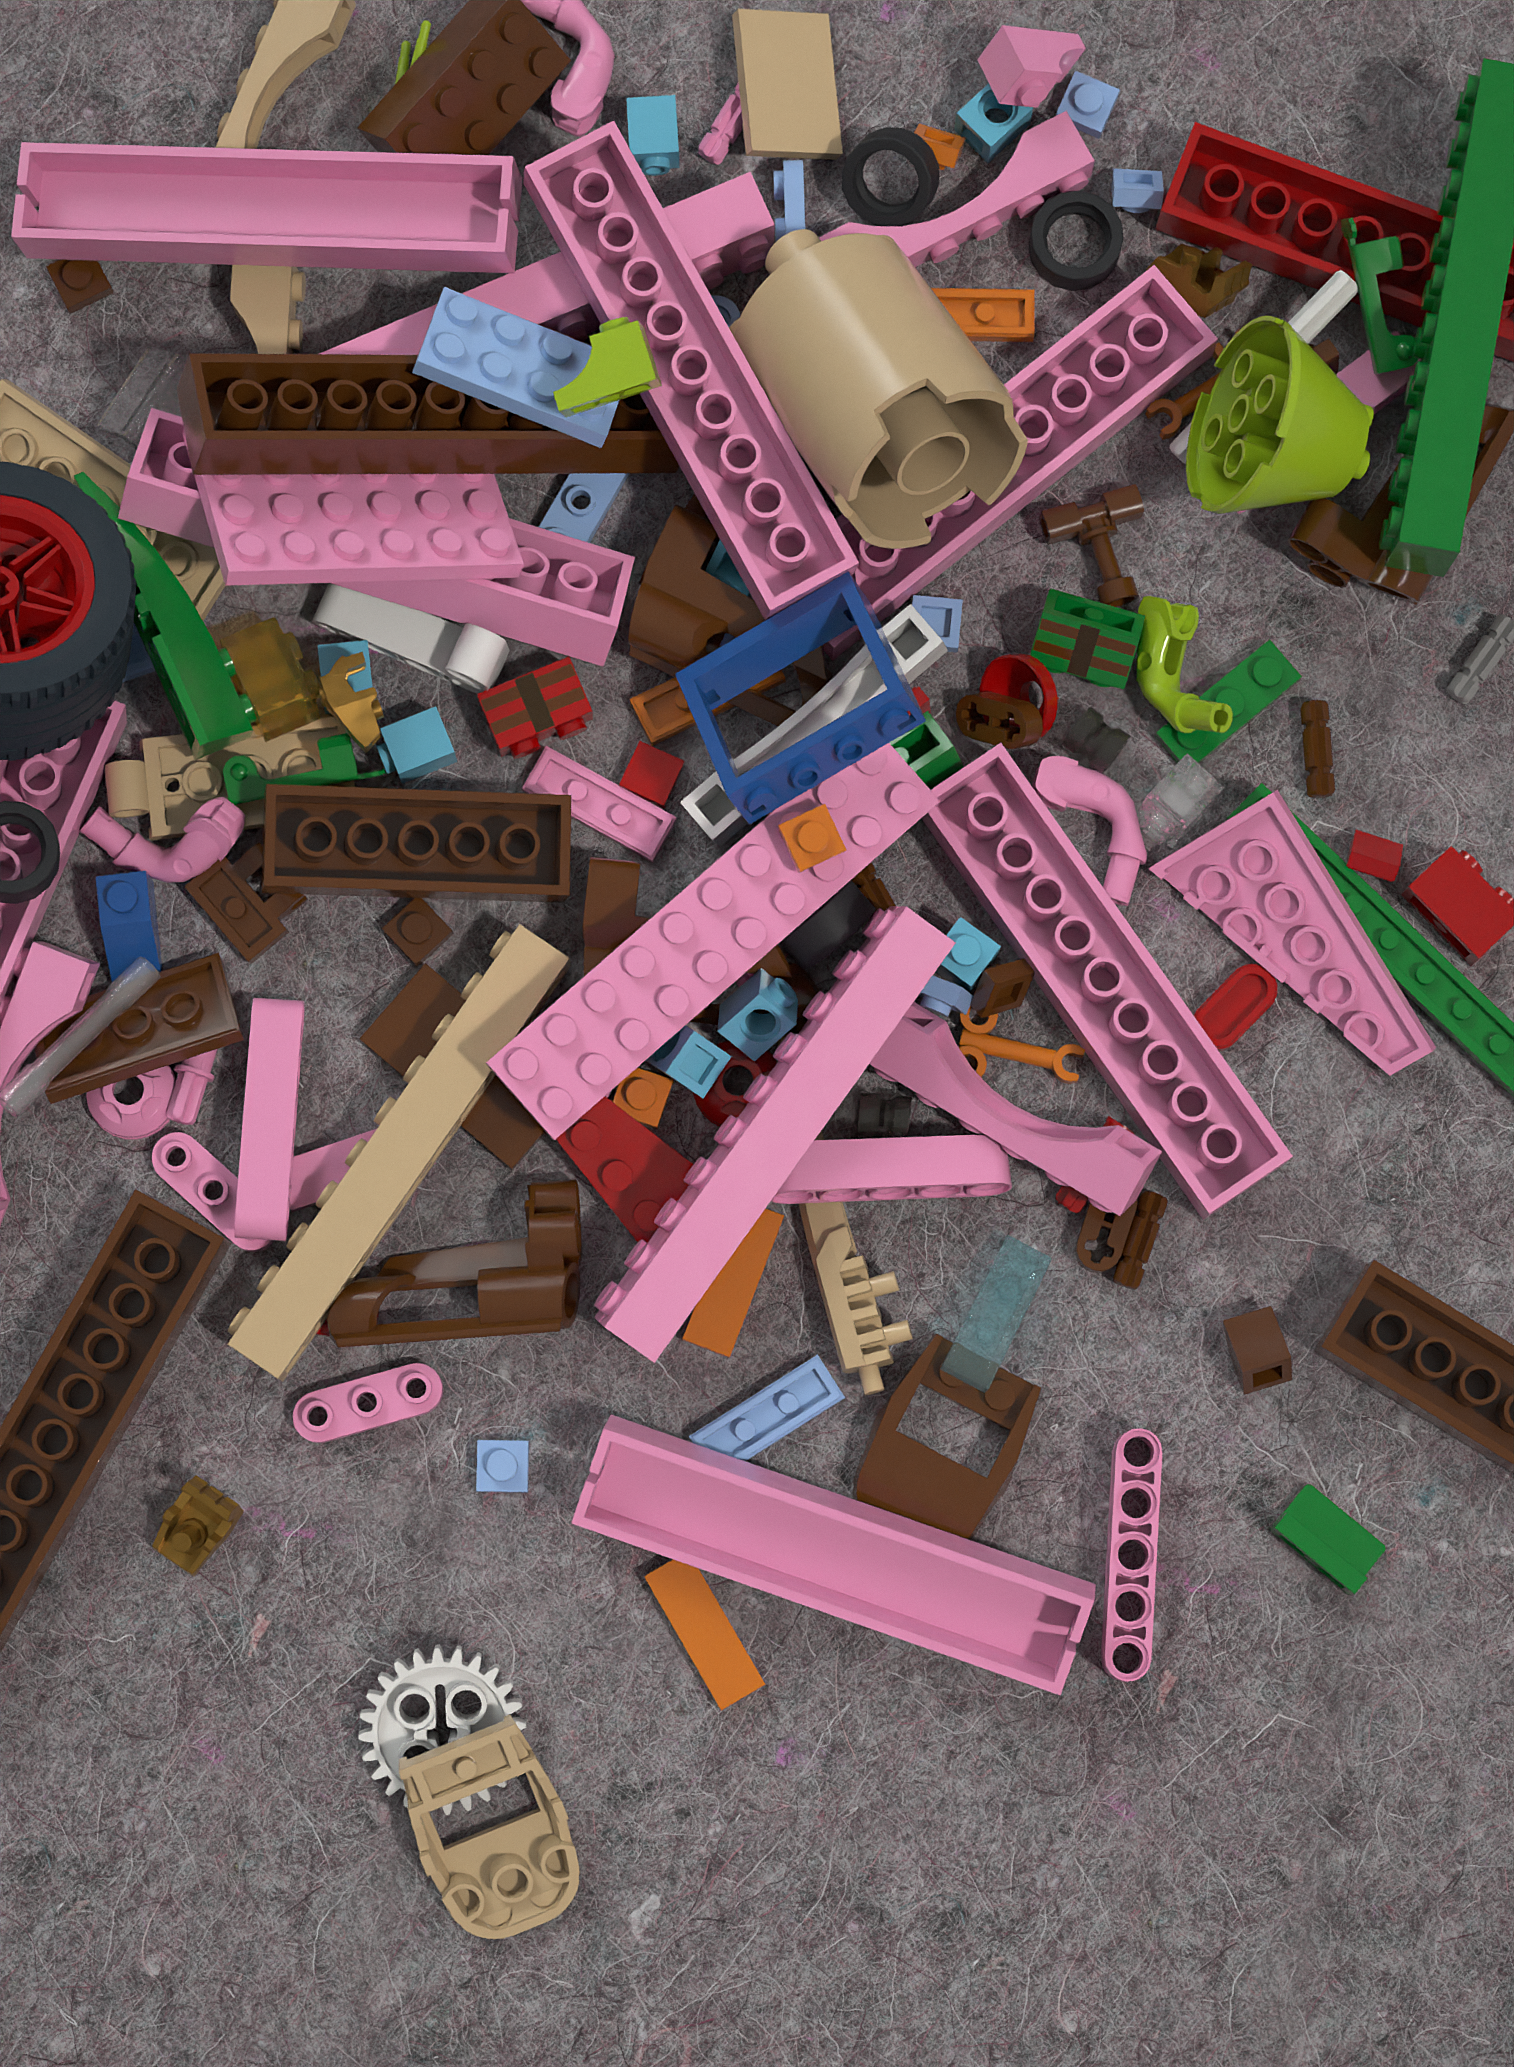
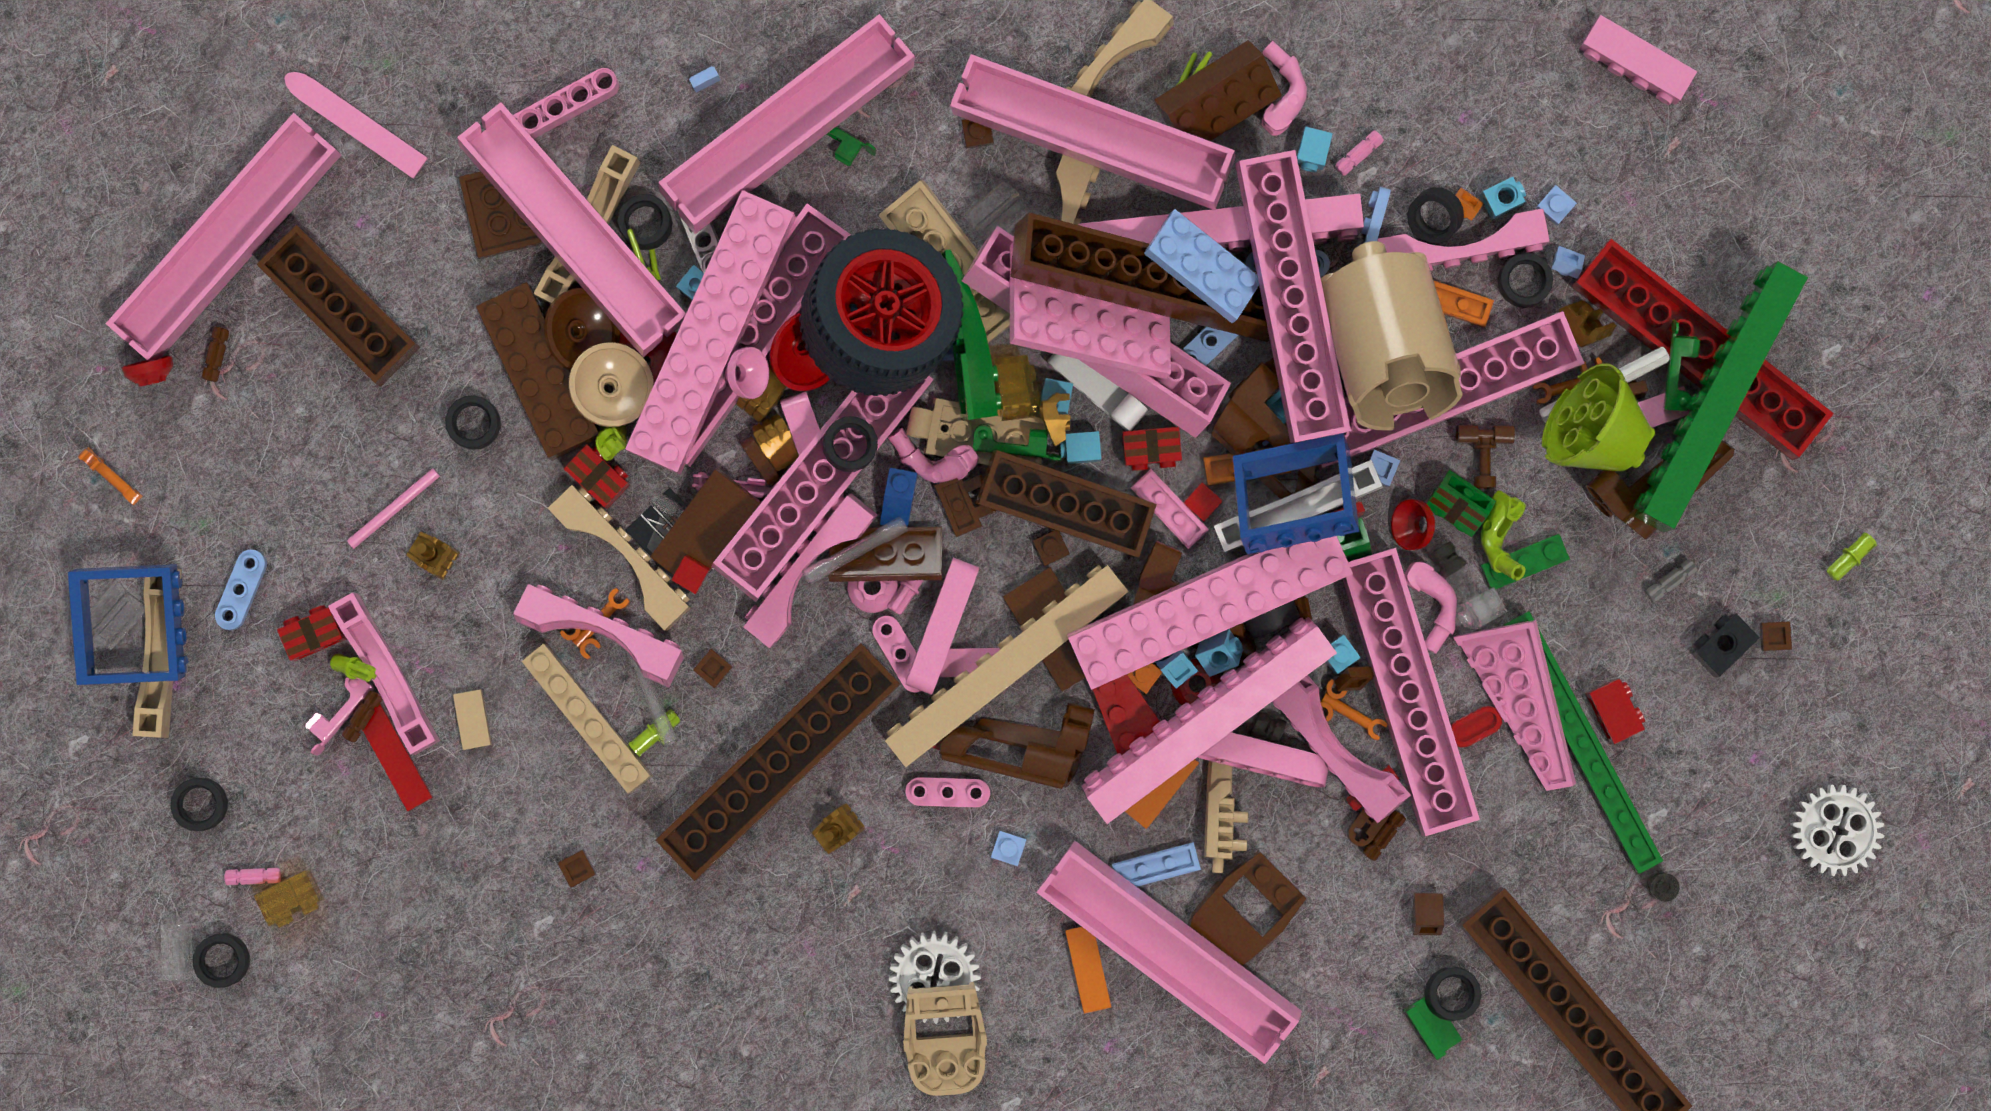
camera: 20 degrees right, 5 degrees up
lime arch [553,317,662,418] -> none
tan tile [732,9,843,160] -> none
orange plate [777,804,847,873] -> none
light blue plate [919,976,973,1017] -> none
clear light blue tile [940,1235,1052,1393] -> none
reddish brown beam [956,692,1043,749] -> none
bright pink arch [977,25,1086,108] -> none
bright pink beam [1101,1428,1162,1682] -> none
reddish brown axle [1300,700,1335,798] -> none
red tile [1346,829,1403,882] -> none
none -> black tyre [1424,967,1482,1021]

